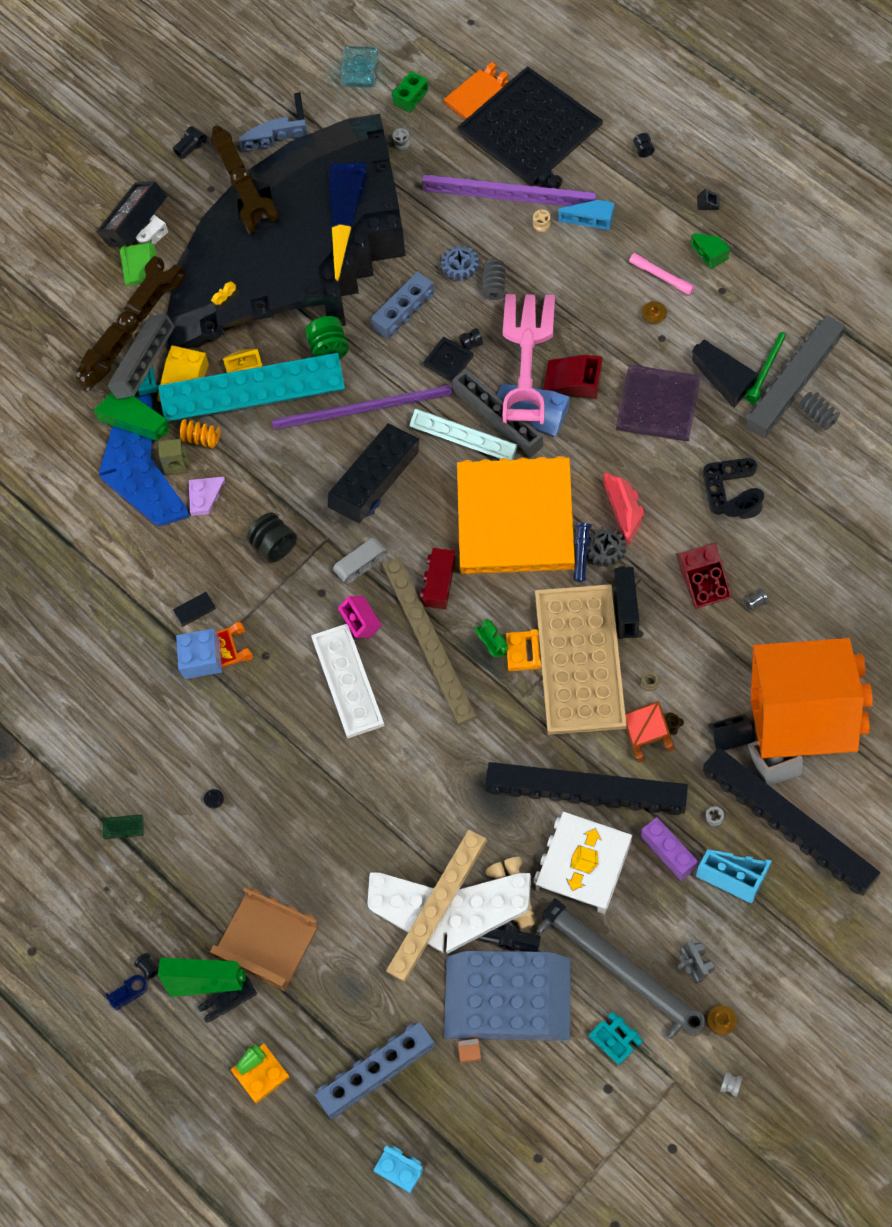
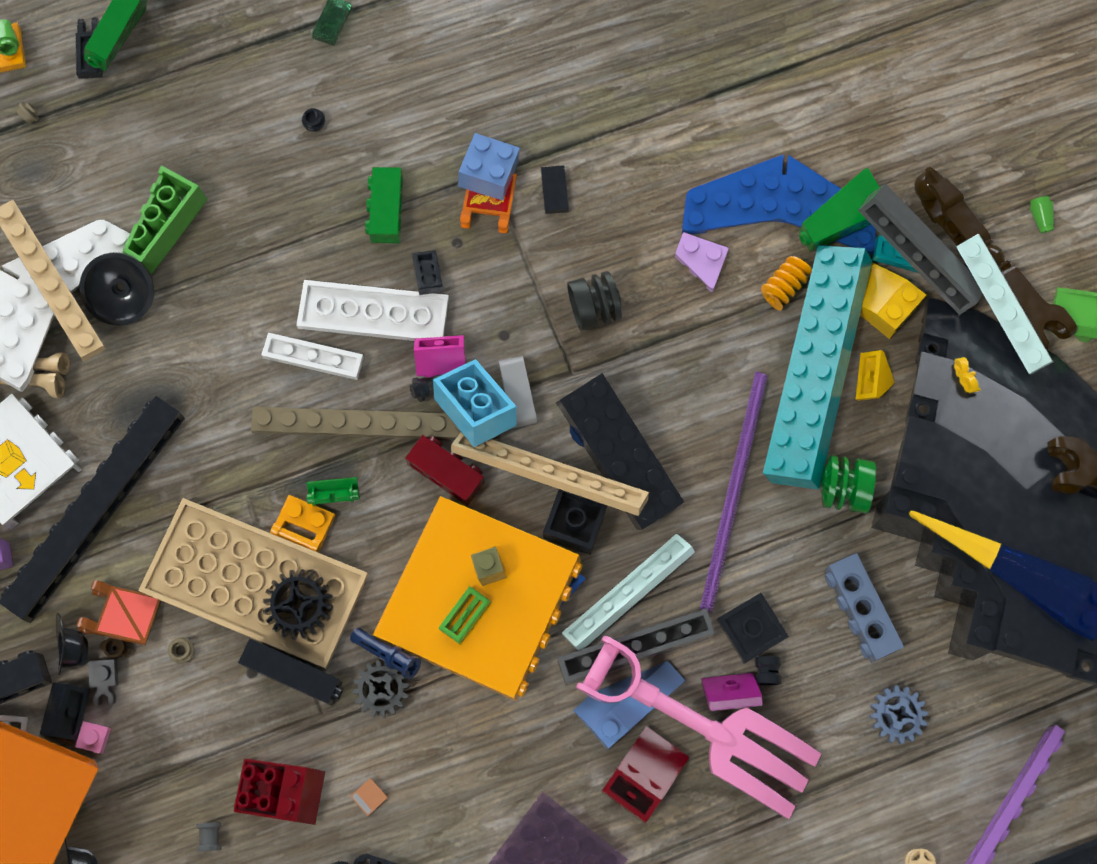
camera: 110 degrees right, 10 degrees up
olive brick [158,439,190,476] -> none
medium nougat panel [210,887,319,991] -> none
dark grey piece [483,259,506,300] -> none
coral wedge [603,473,644,546] -> none
none -> dark tan plate [16,102,39,124]
none -> black piece [56,613,89,675]
none -> bright pink plate [75,721,111,754]
none -> black dish [79,252,154,326]
none -> black plate [88,659,119,706]
none -> bright green wedge [123,165,208,275]
none -> white plate [261,333,364,380]
none -> black gear [263,569,334,640]
none -> nougat tile [350,778,388,816]
none -> green brick [365,167,403,244]
none -> black plate [409,377,430,402]
none -> black plate [412,250,443,295]
none -> medium azure brick [433,359,517,447]
none -> bright green tile [438,586,491,644]
none -> tan plate [451,432,649,516]
none -> olive brick [471,547,507,586]
none -> black brick [543,489,608,555]
none -> magenta plate [701,673,763,711]
none -> light aqua plate [956,234,1053,375]
none -> bright green cone [1029,196,1055,233]

